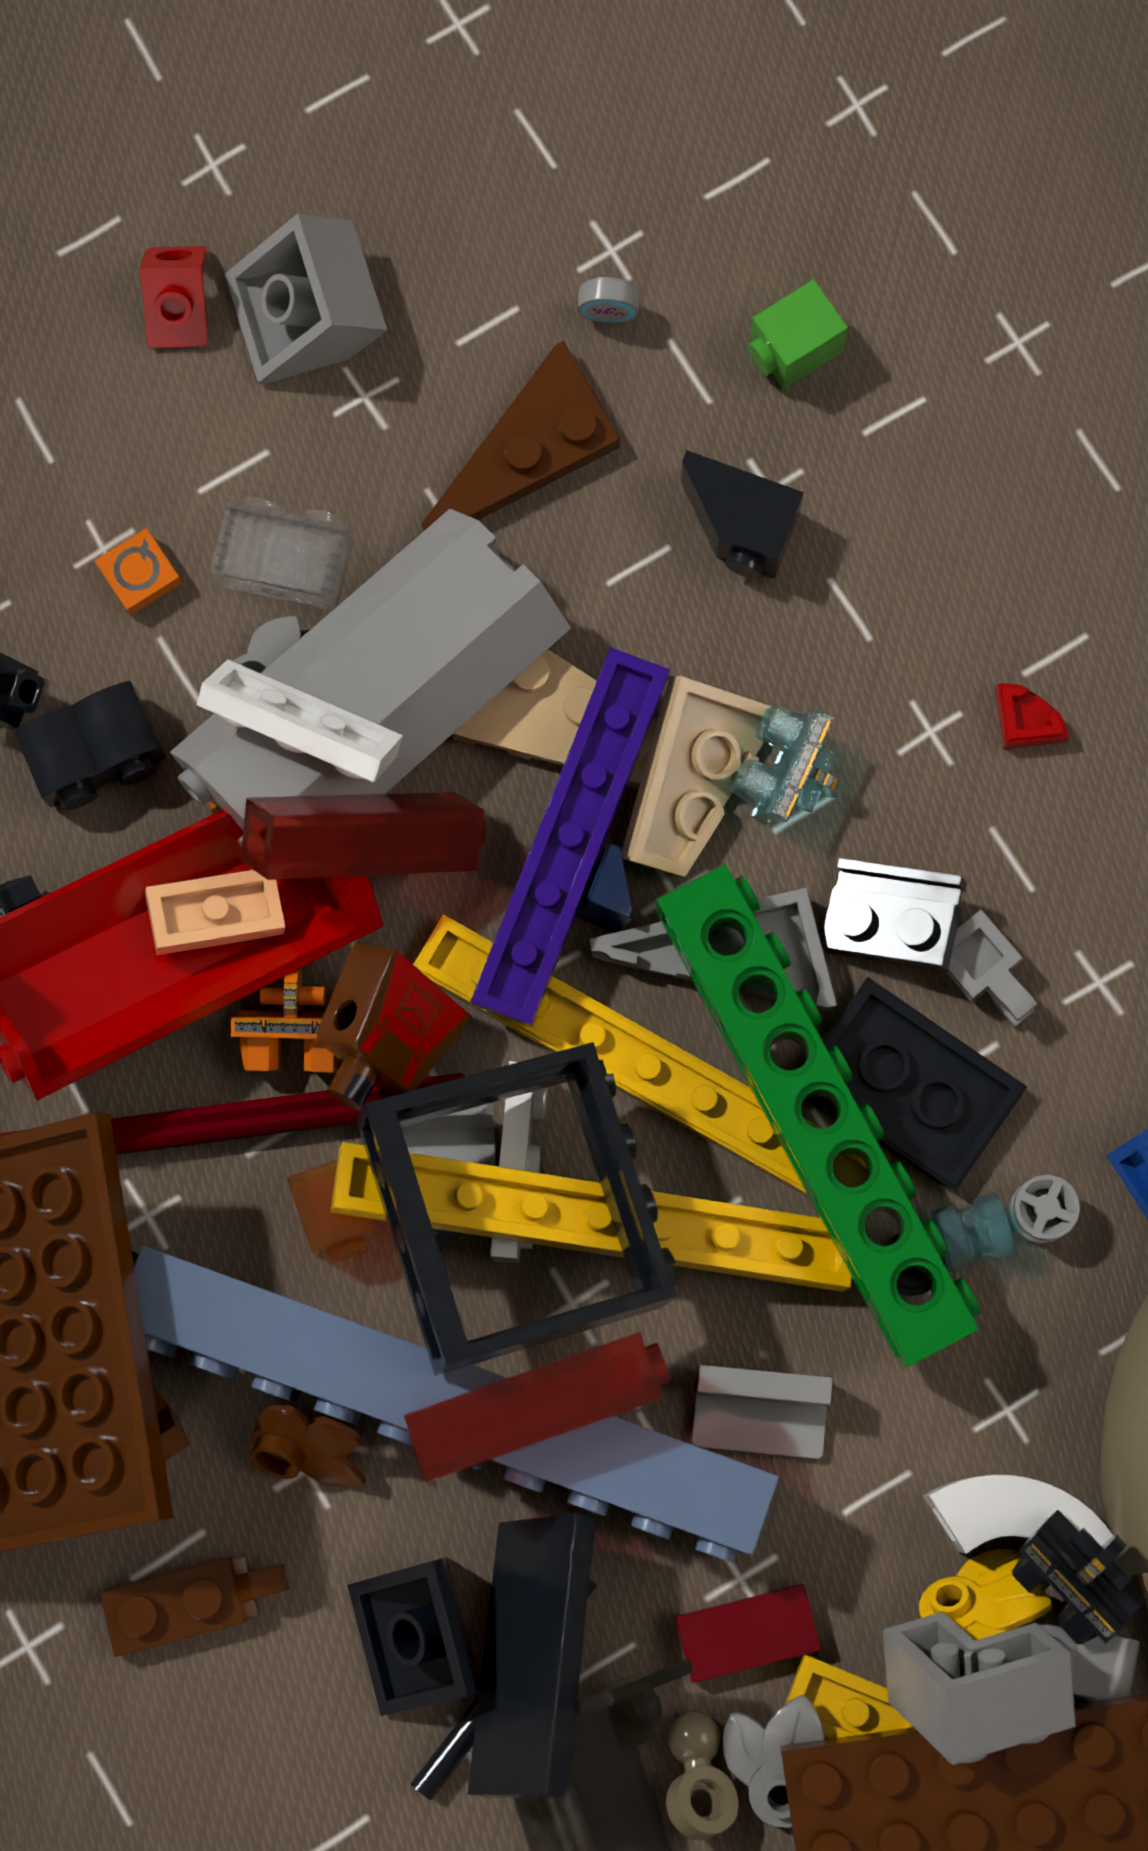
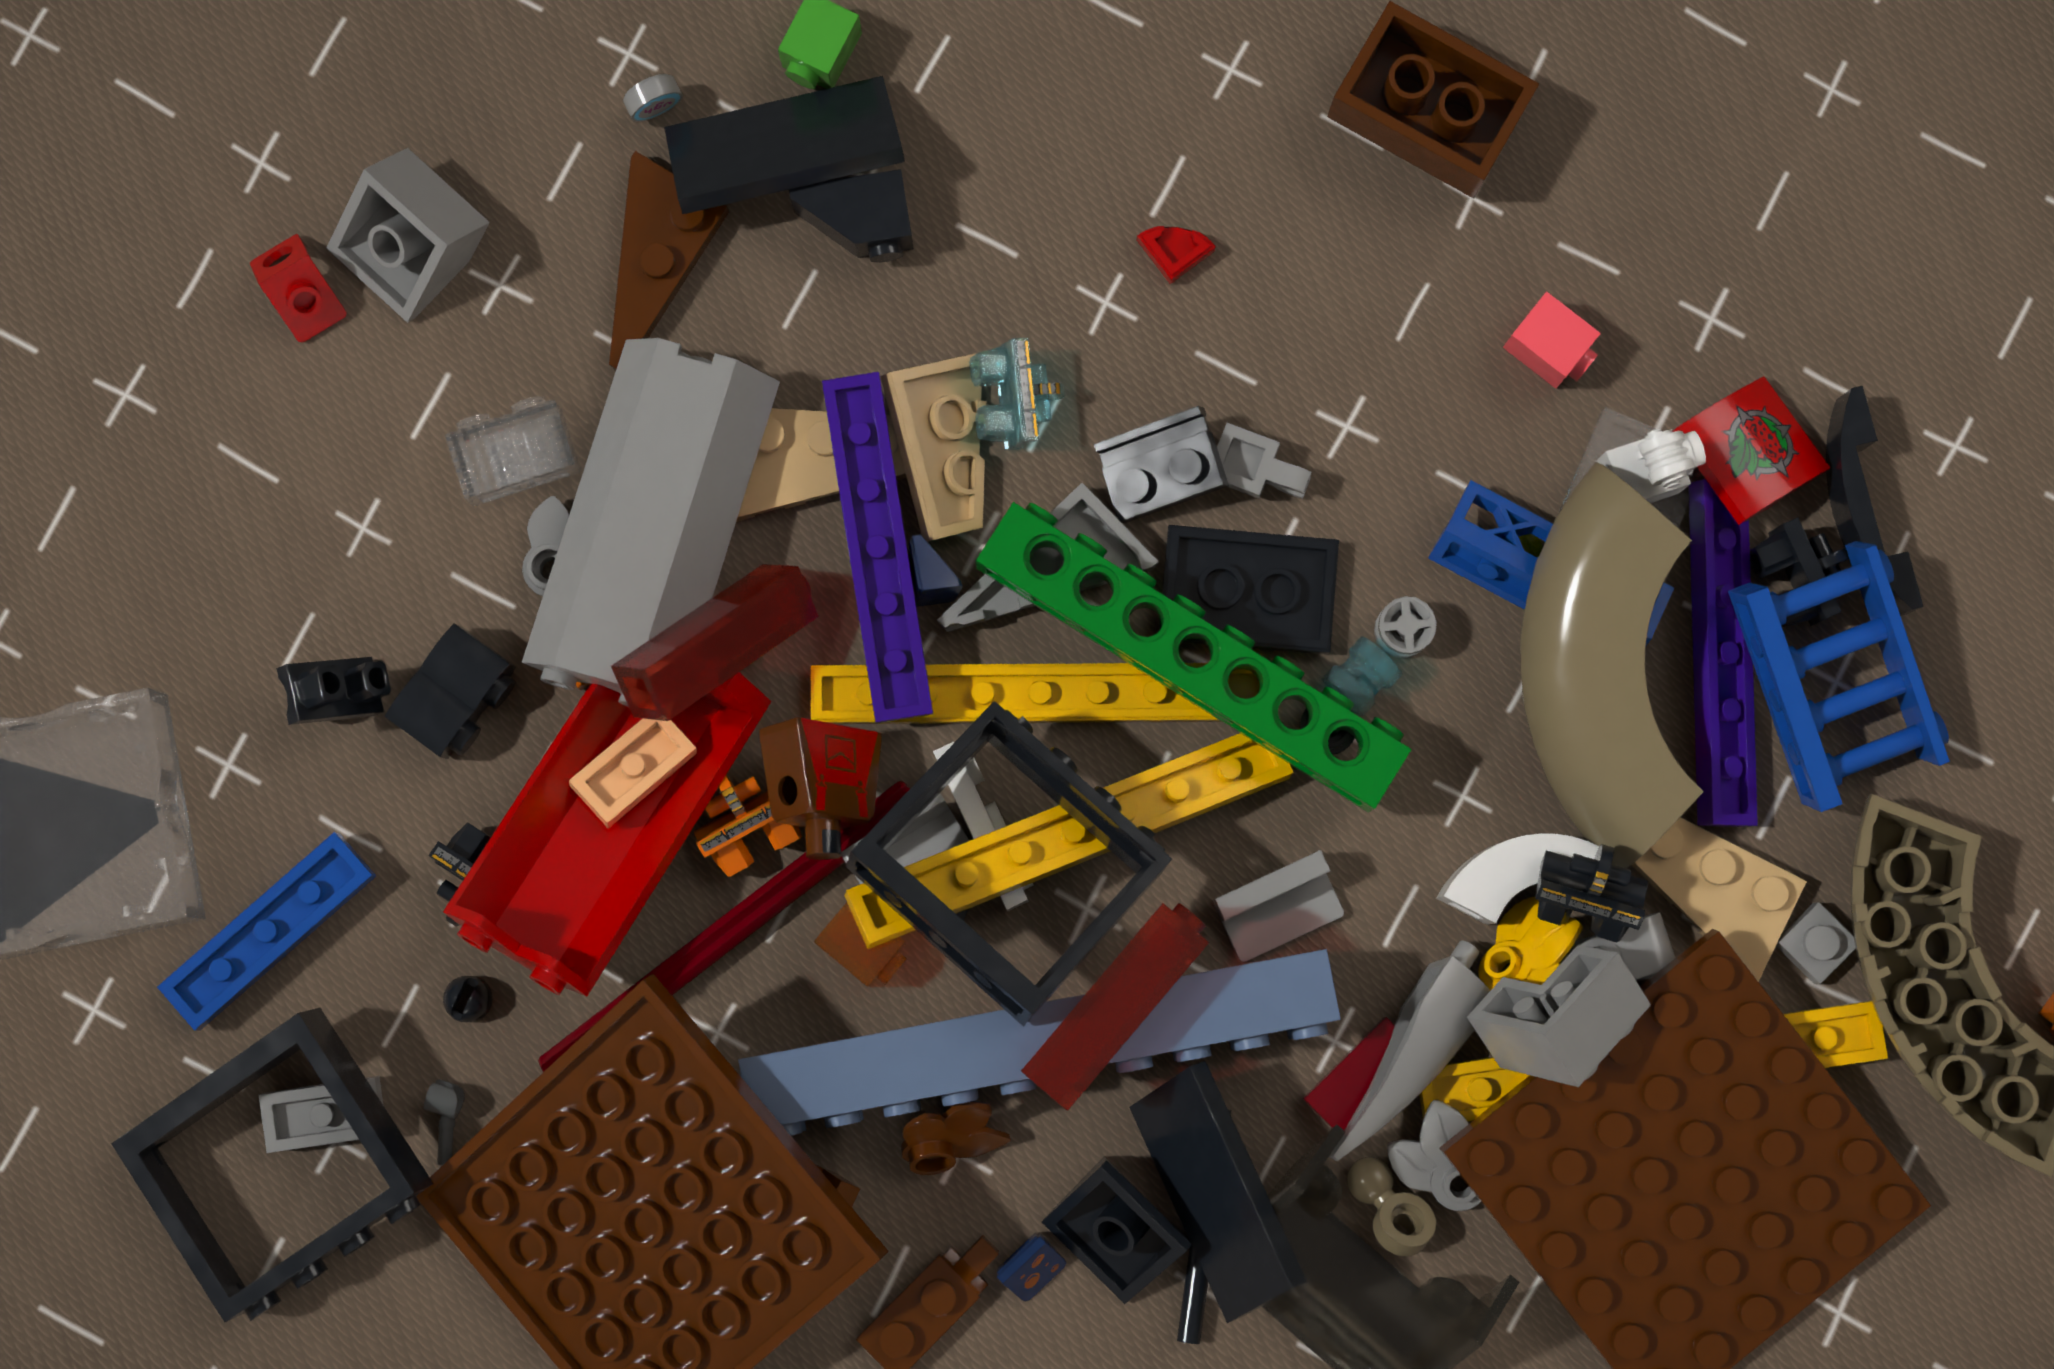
camera: 35 degrees left, 5 degrees up
orange tile [94,528,182,616] -> none
white plate [196,660,403,782] -> none
none -> black tile [664,76,905,214]
none -> dark blue slope [997,1232,1066,1301]
none -> light grey piece [1329,940,1490,1161]

